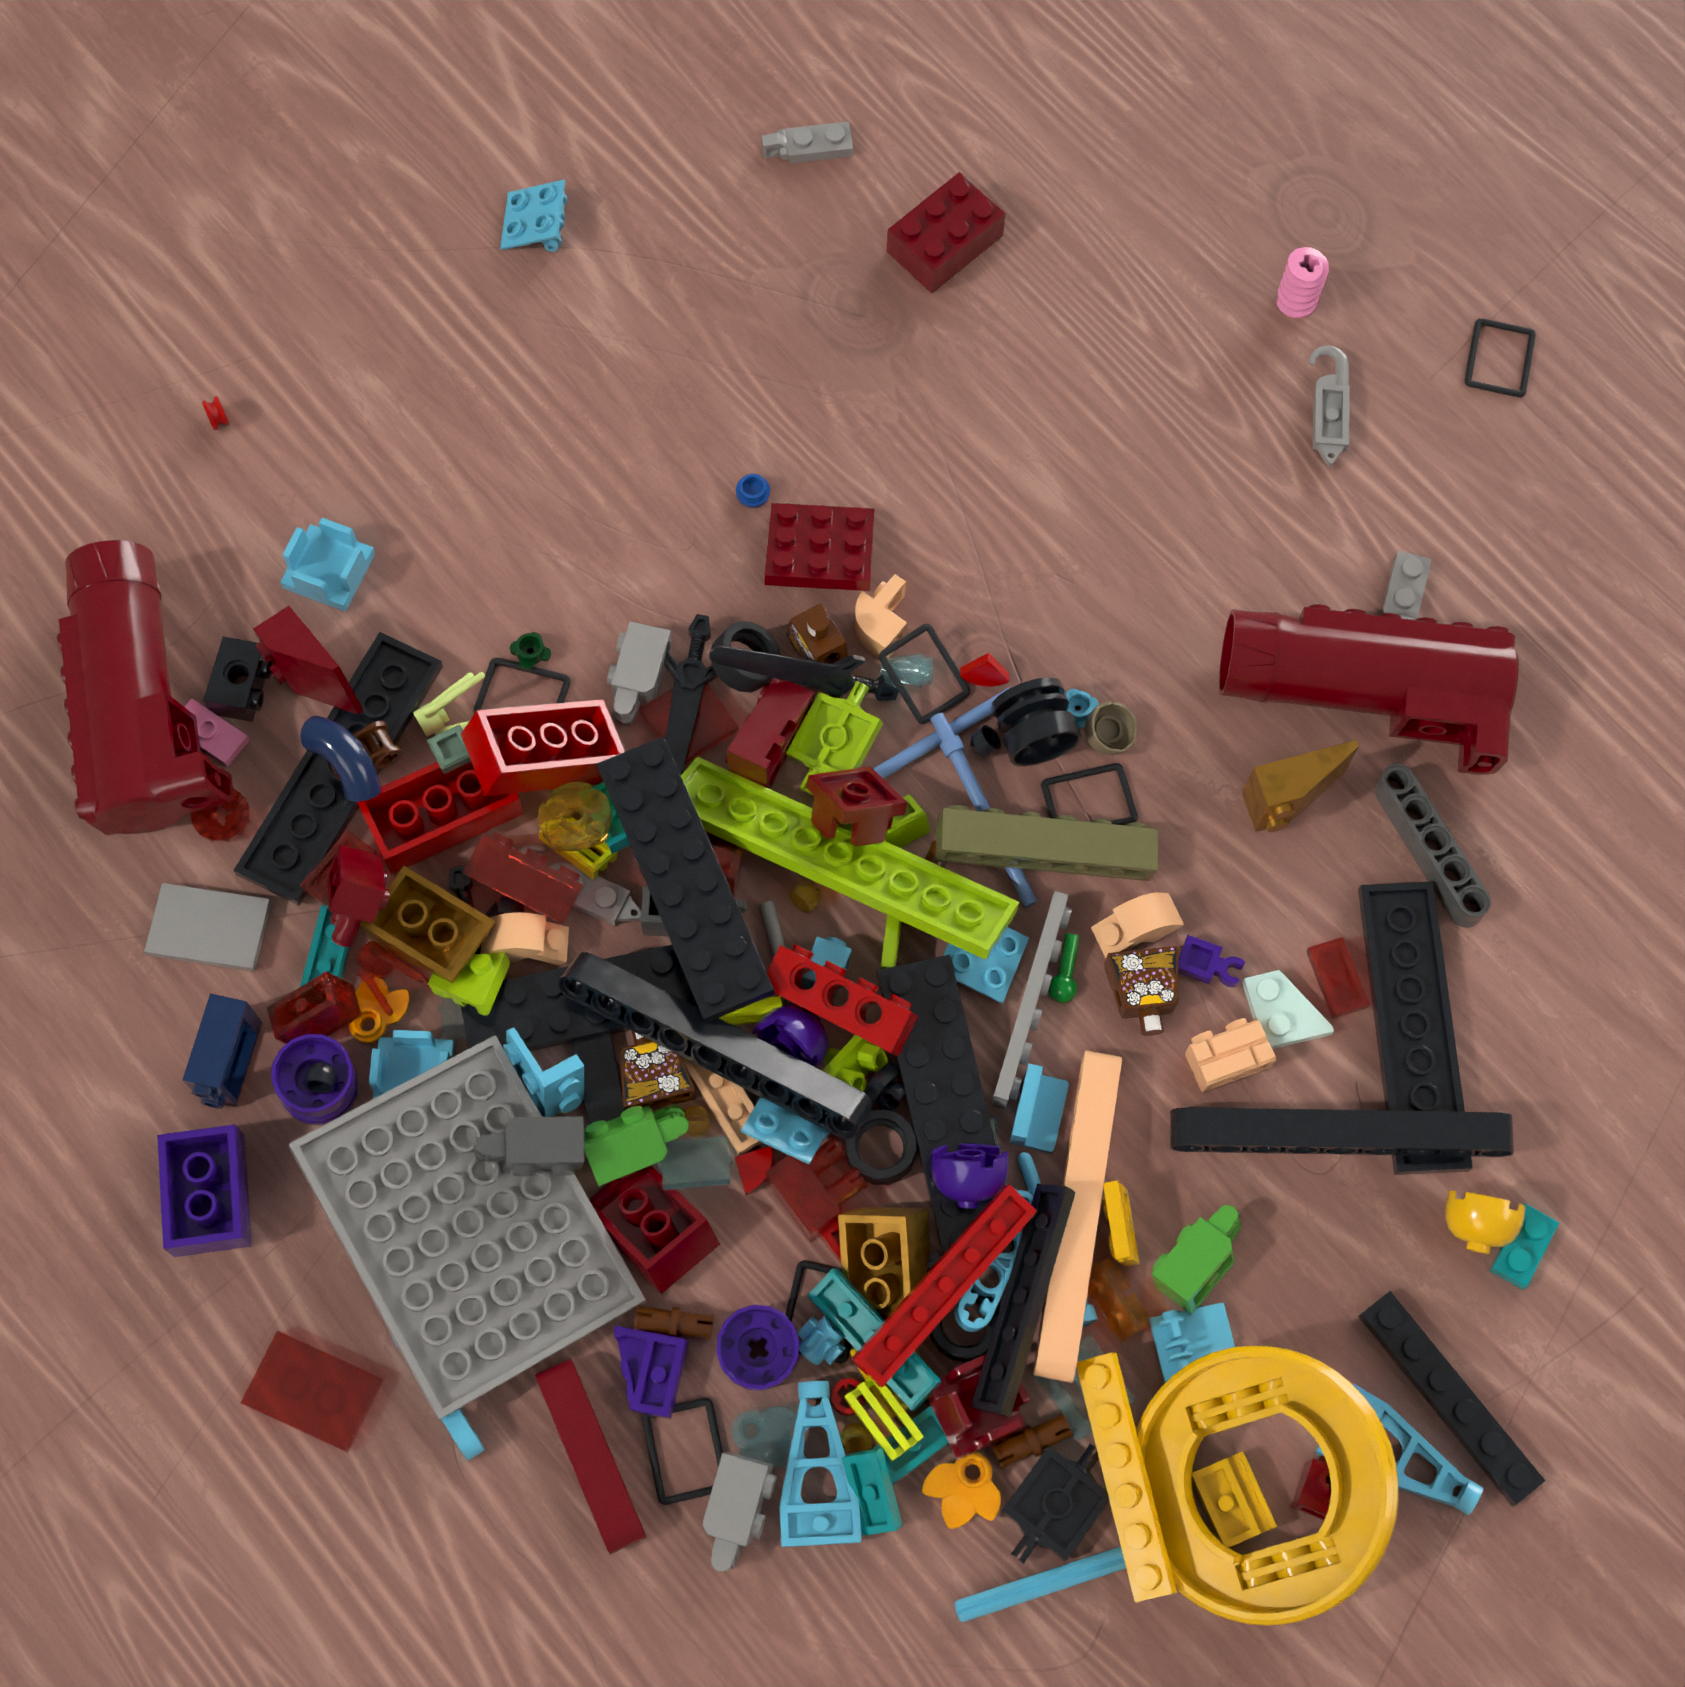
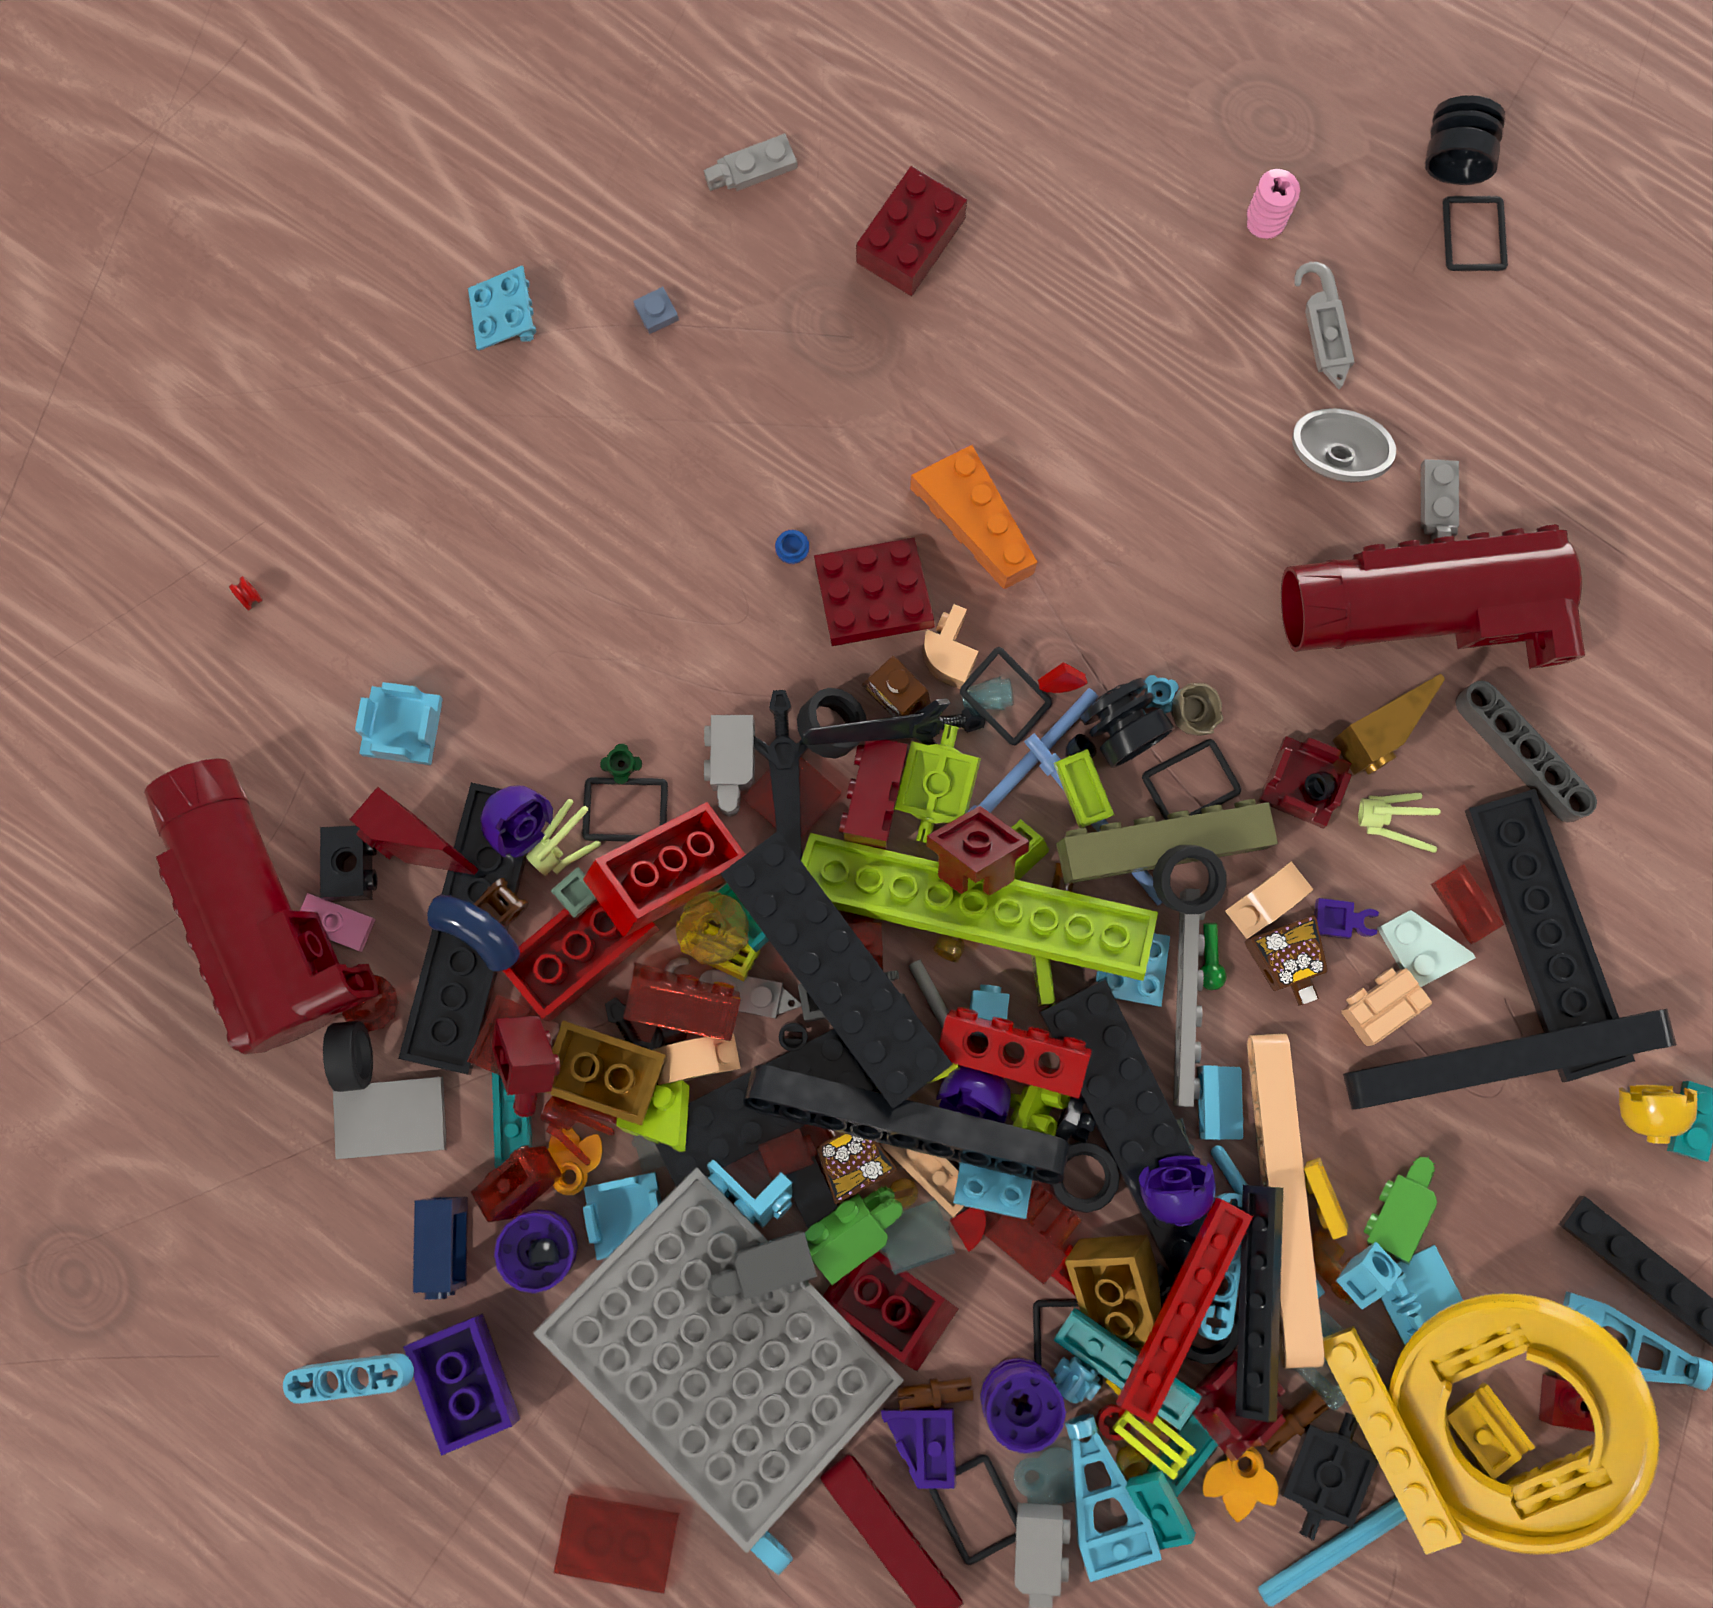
camera: 10 degrees left, 10 degrees up
none -> medium azure beam [283,1353,414,1404]
none -> black tyre [323,1020,373,1092]
none -> dark purple cylinder [480,785,553,858]
none -> sand blue plate [633,287,679,334]
none -> clear red brick [758,1129,817,1181]
none -> black hinge [779,1021,808,1052]
none -> orange wedge [910,445,1038,589]
none -> lime tile [1053,749,1114,828]
none -> black tyre [1153,845,1227,914]
none -> dark red panel [1258,736,1352,829]
none -> light grey dish [1292,409,1396,483]
none -> black hinge [1305,771,1337,801]
none -> medium azure brick [1336,1242,1402,1309]
none -> yellowish green plant [1358,793,1441,853]
none -> black wheel [1425,95,1505,185]

